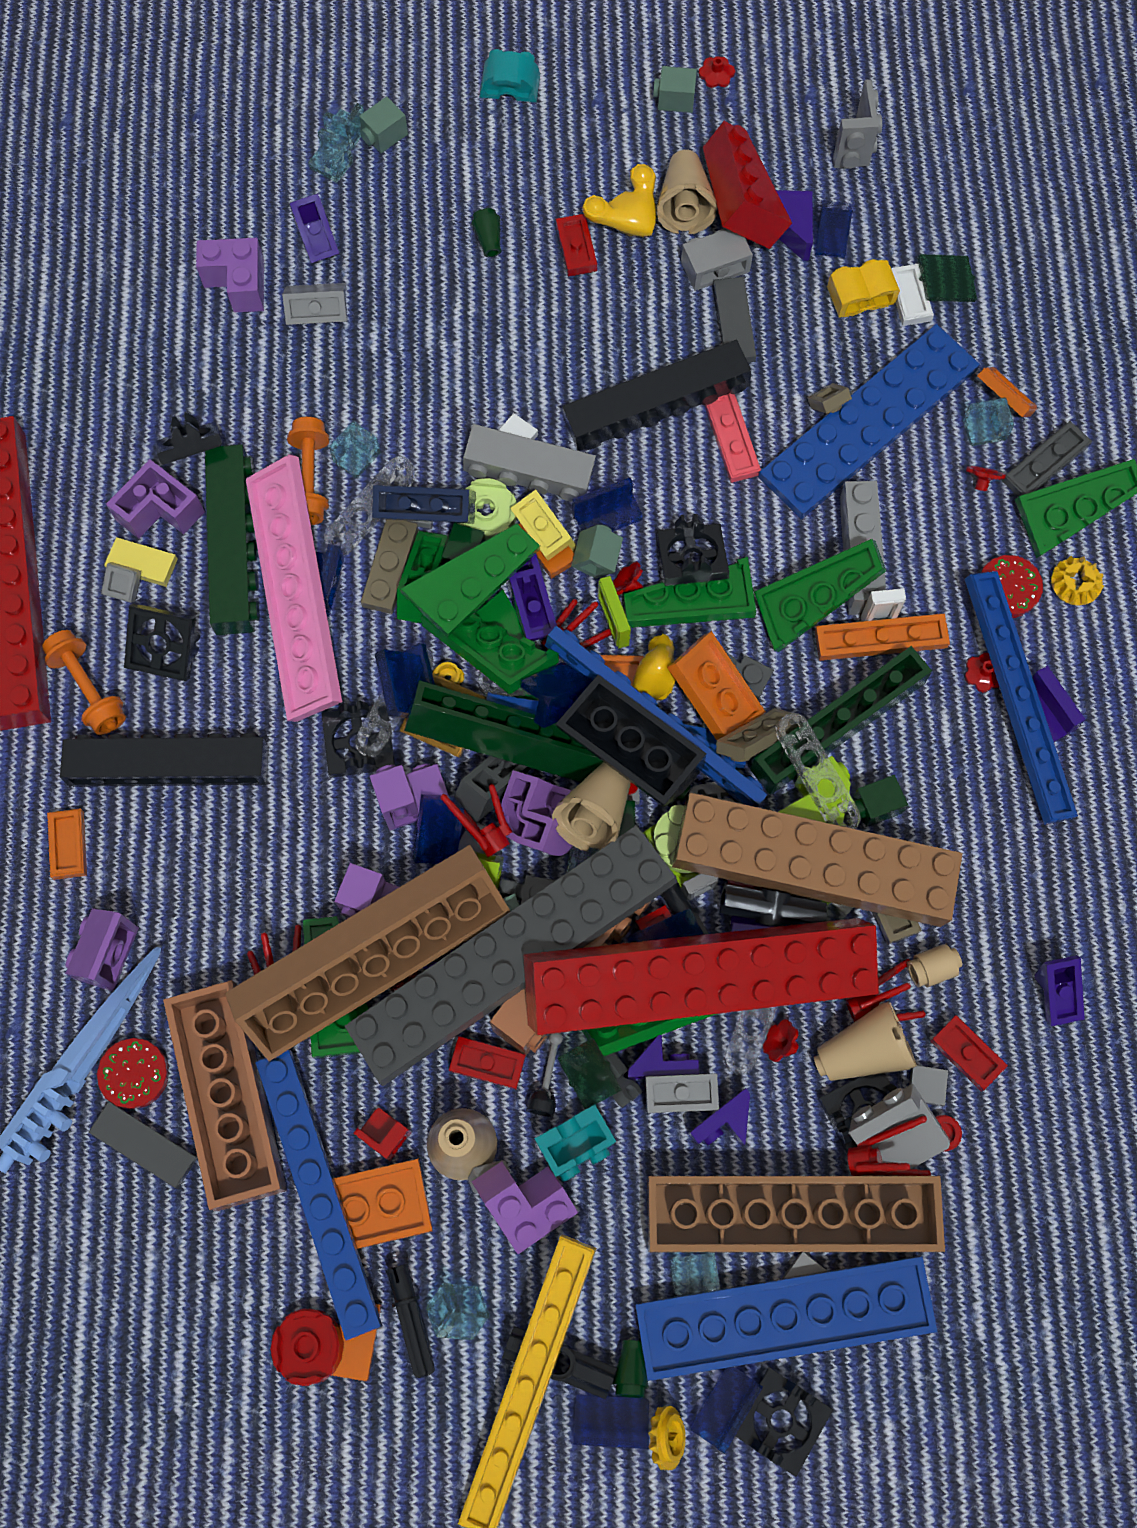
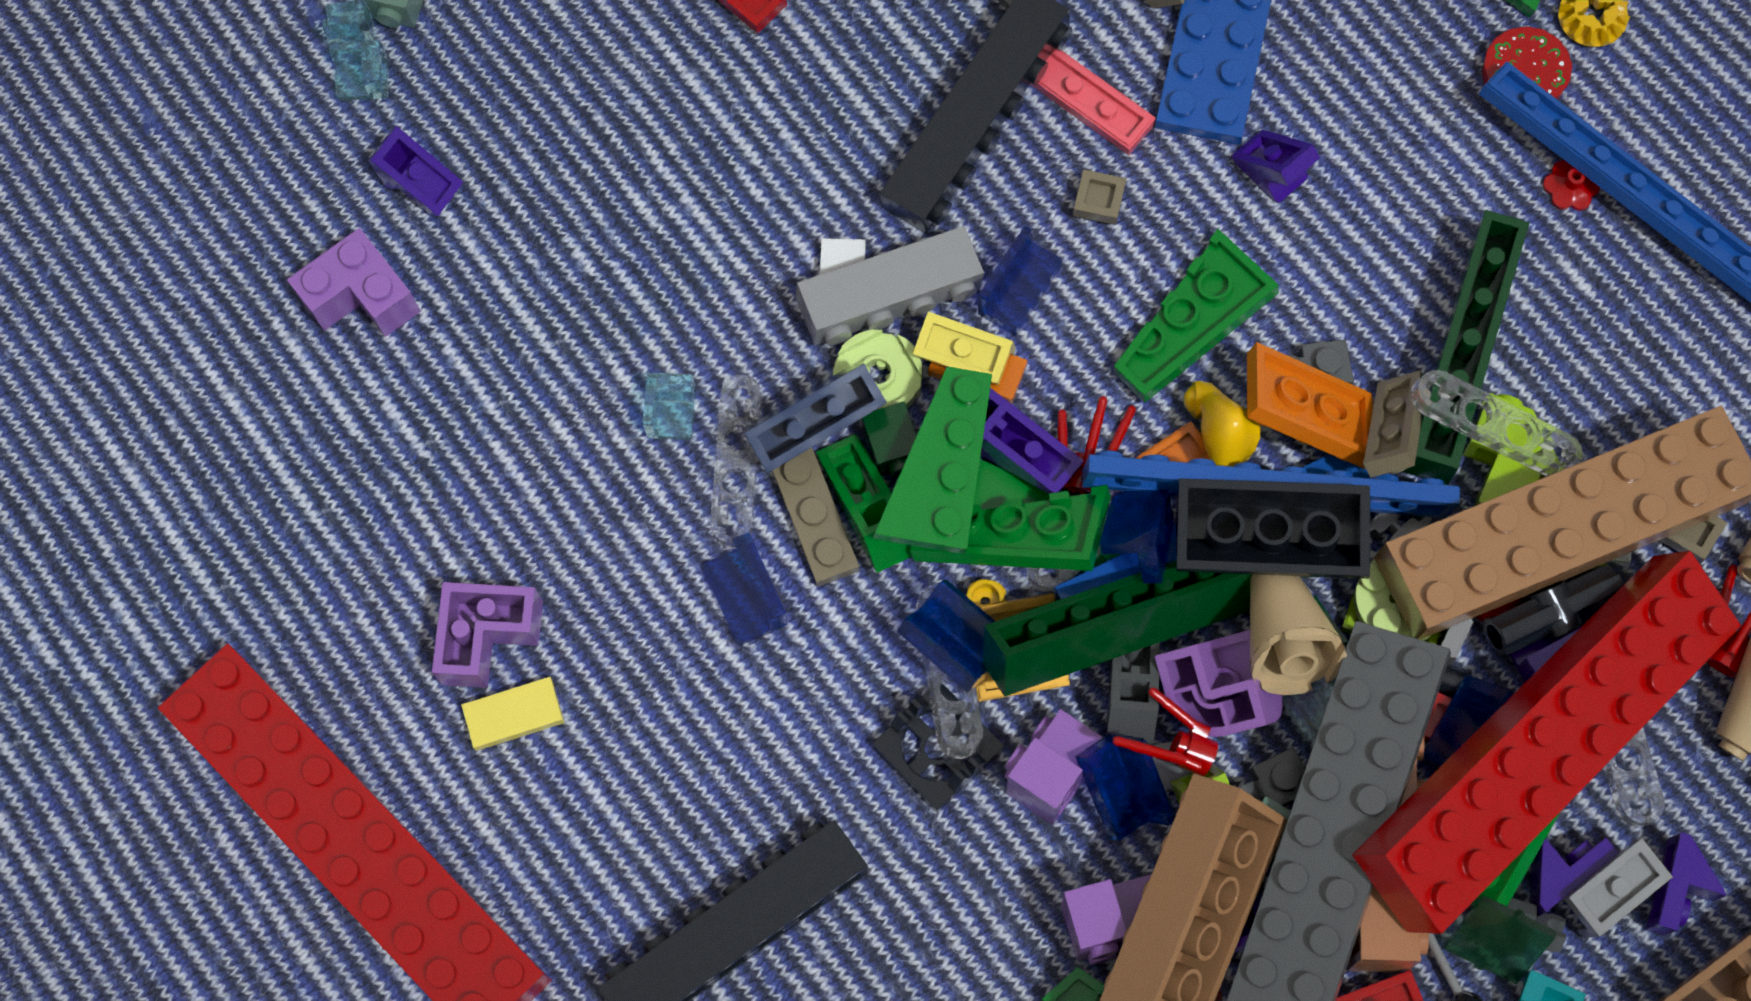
camera: 30 degrees left, 0 degrees up
orange piece [42,630,126,735] -> none
light grey tile [101,562,142,603] -> none
black piece [124,603,200,681] -> none
black piece [156,411,222,465] -> none
dark green brick [205,444,260,636] -> none
bright pink plate [246,454,342,722] -> none
light grey panel [282,283,348,325] -> none
orange piece [287,417,329,525] -> none
dark green cone [471,208,502,257] -> none
sand green brick [571,525,623,579] -> none
lime tile [597,576,631,649] -> none
red plant [613,562,643,596] -> none
black piece [657,514,729,586] -> none
green wing [754,539,886,652] -> none
red plant [763,1019,799,1062] -> none
orange plate [814,613,950,661] -> none
light grey brick [839,481,886,615] -> none
dark green brick [851,775,908,827] -> none
white tile [861,588,906,622] -> none
dark purple panel [1032,665,1086,743] -> none
none -> dark tan plate [1073,169,1127,225]
none -> dark purple slope [1231,129,1320,203]

